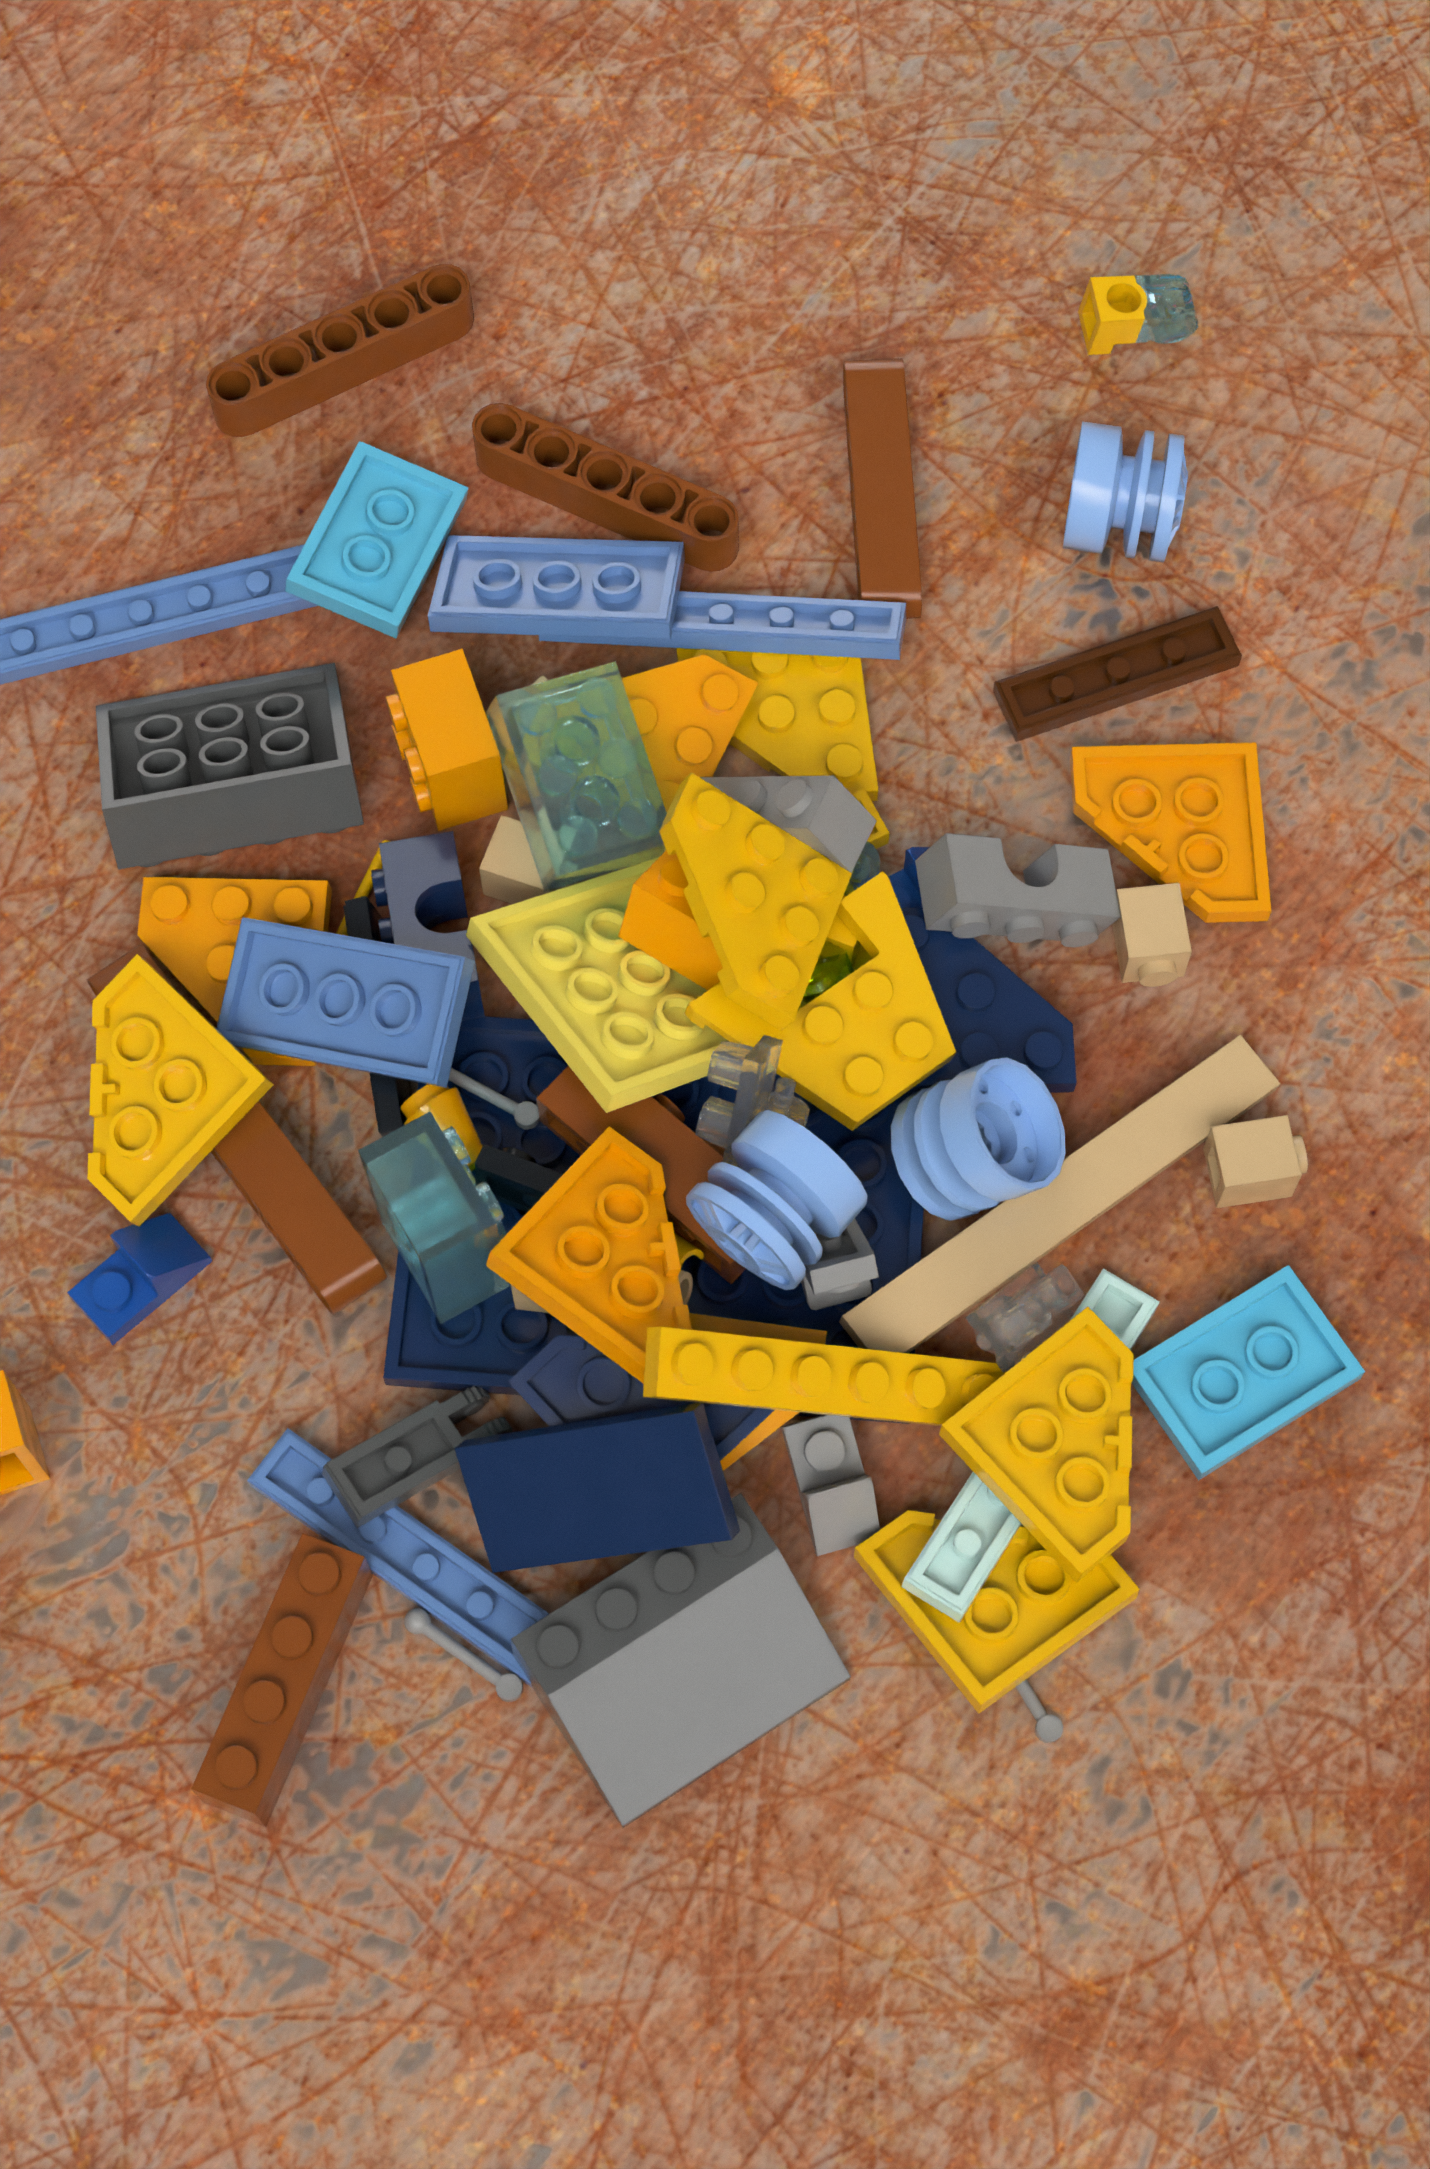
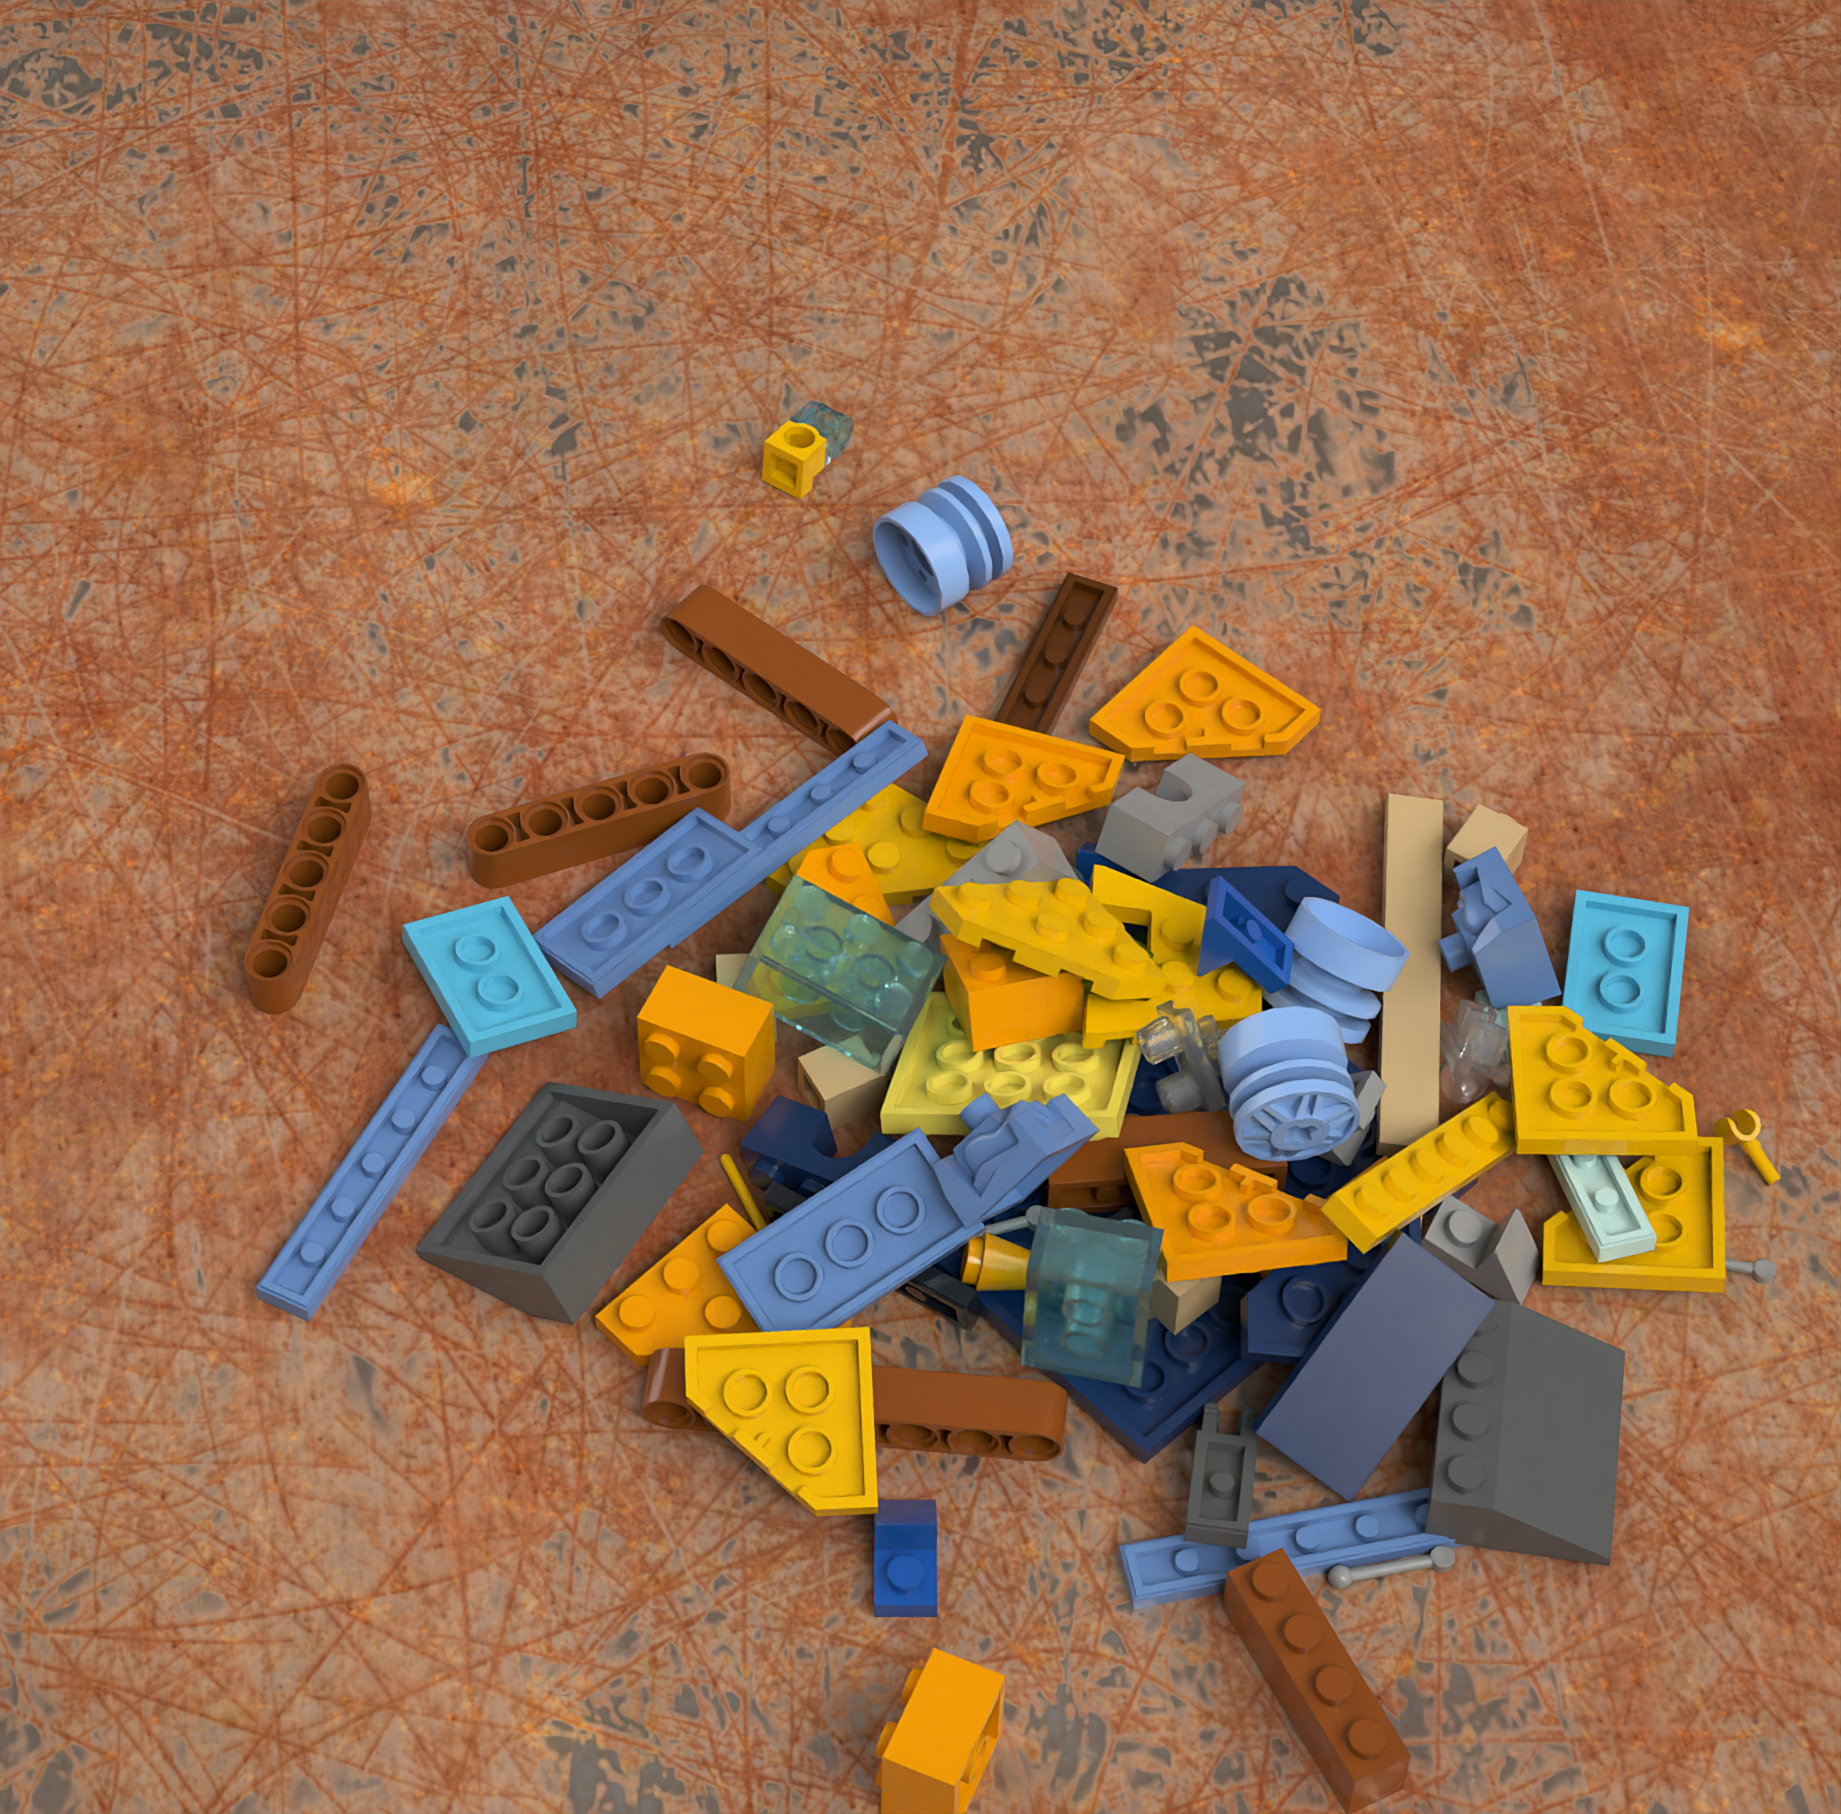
camera: 50 degrees left, 15 degrees down
tan brick [1112,883,1192,987] -> none
none -> light orange plate [922,714,1125,843]
none -> medium blue brick [933,1093,1100,1229]
none -> blue slope [1197,875,1294,995]
none -> medium blue brick [1437,846,1562,1008]
none -> yellow hand [1714,1109,1781,1186]

